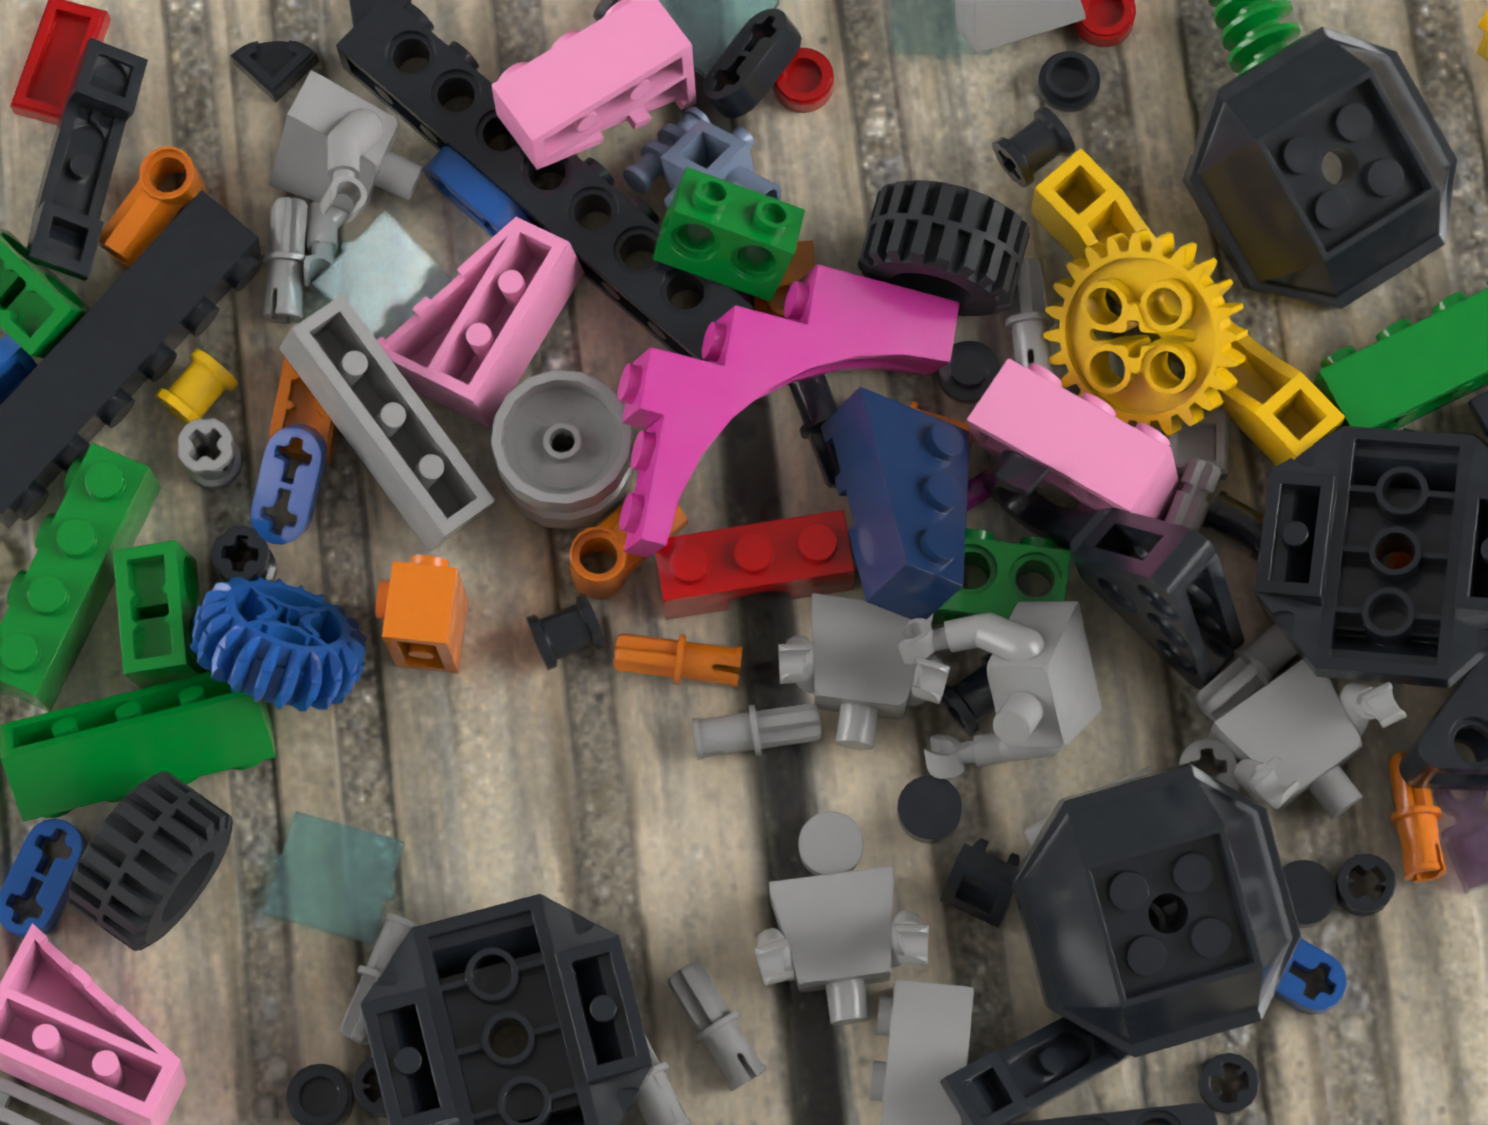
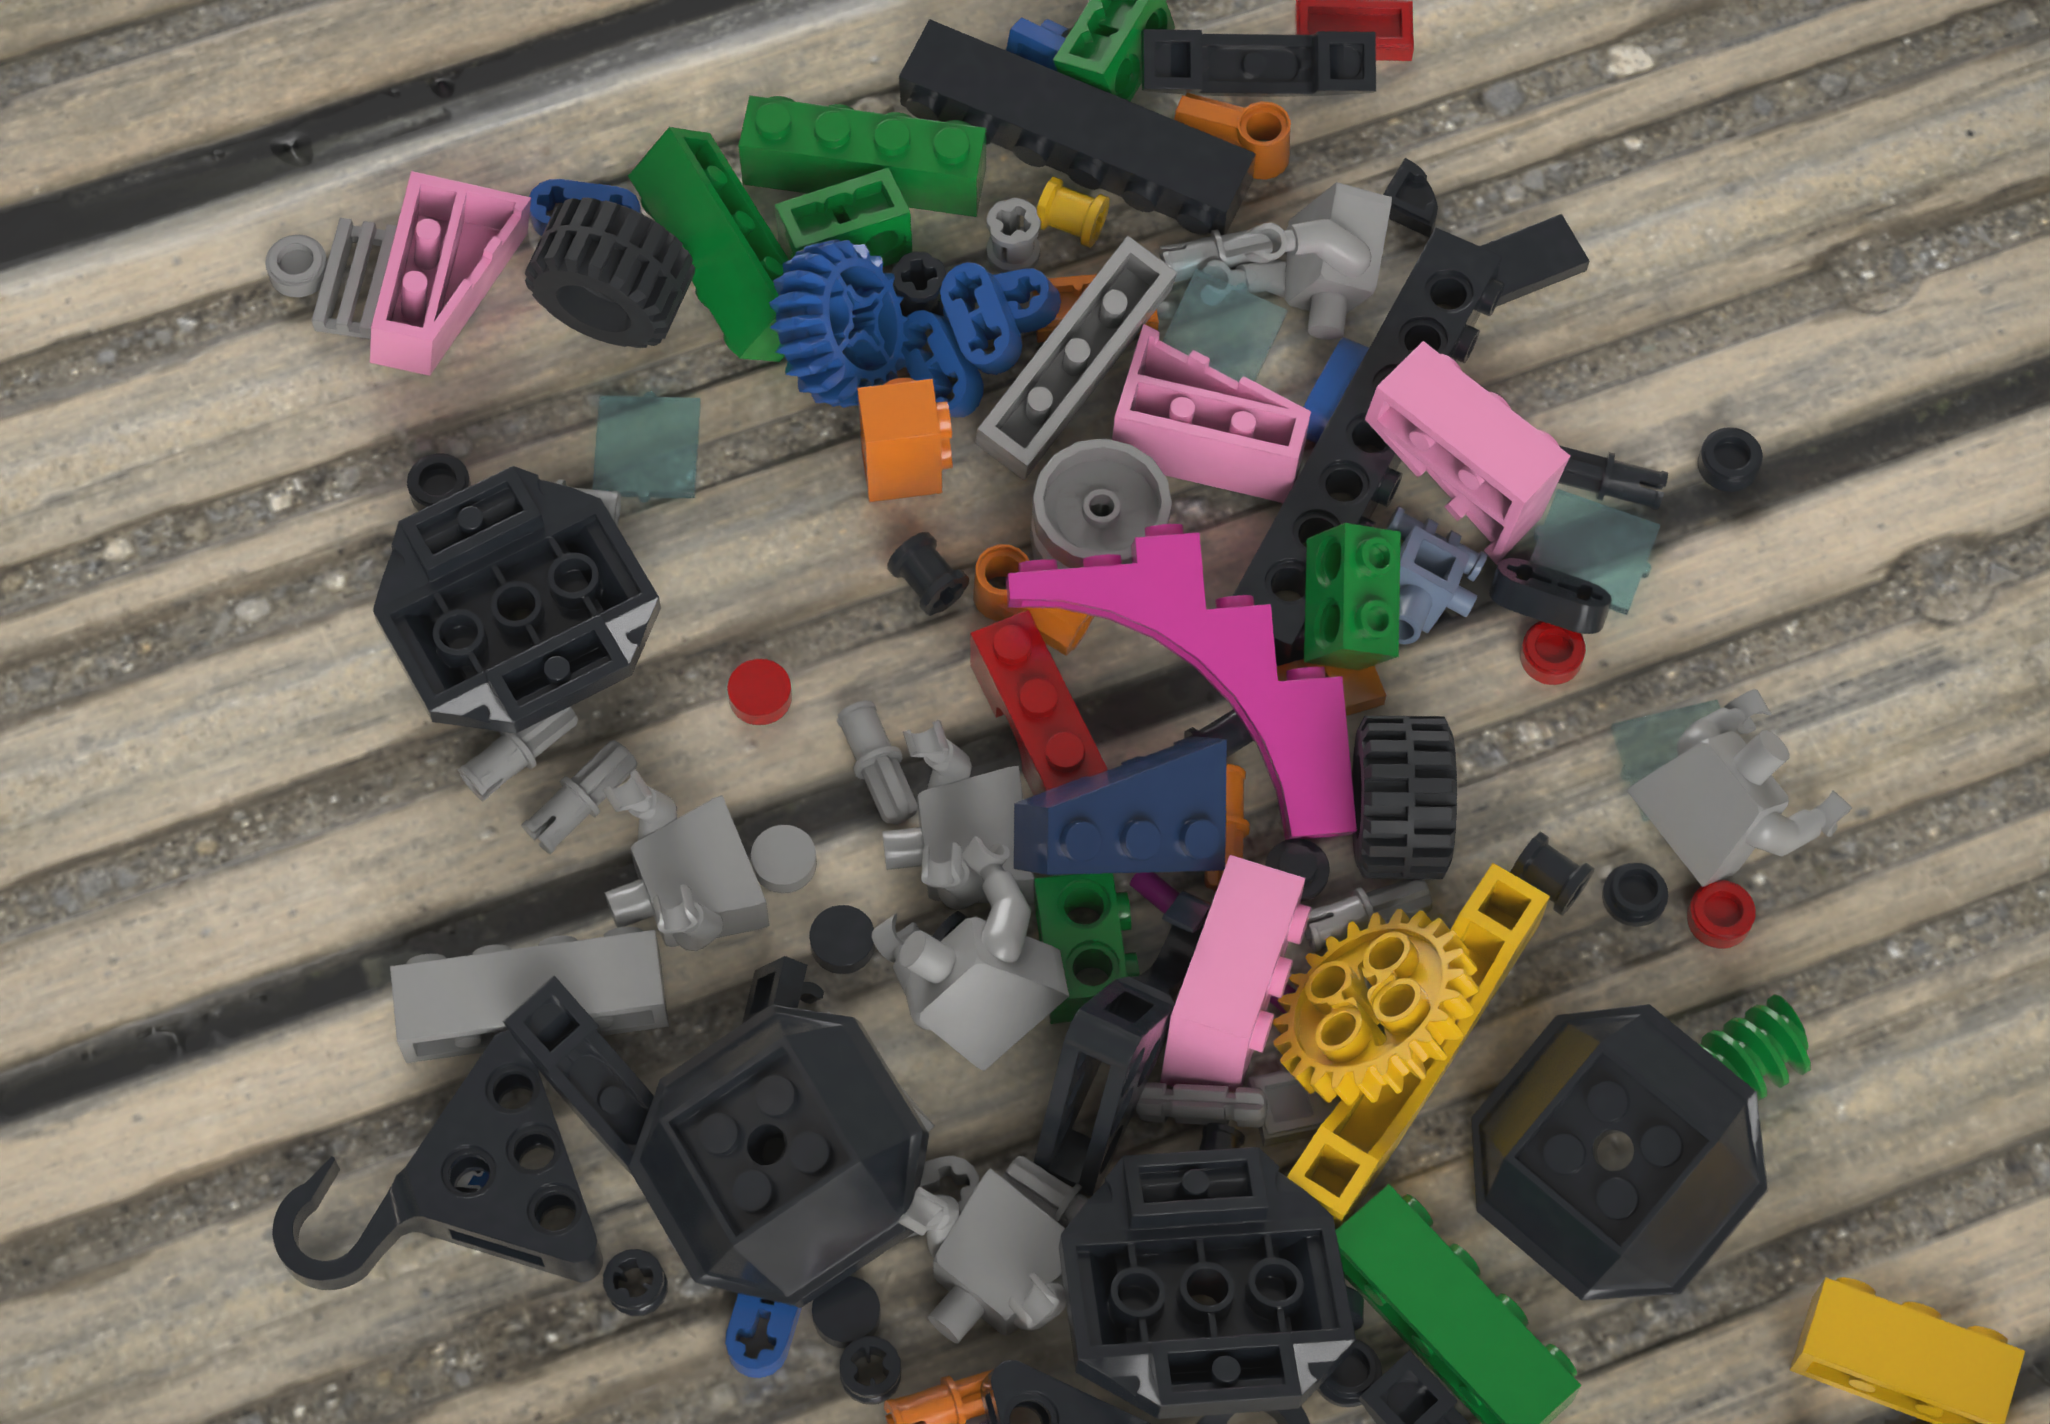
camera: 70 degrees right, 10 degrees down
orange axle [613,633,743,688] -> none
none -> red tile [727,659,792,725]
none -> blue beam [901,310,984,418]
none -> blue beam [940,262,1023,375]

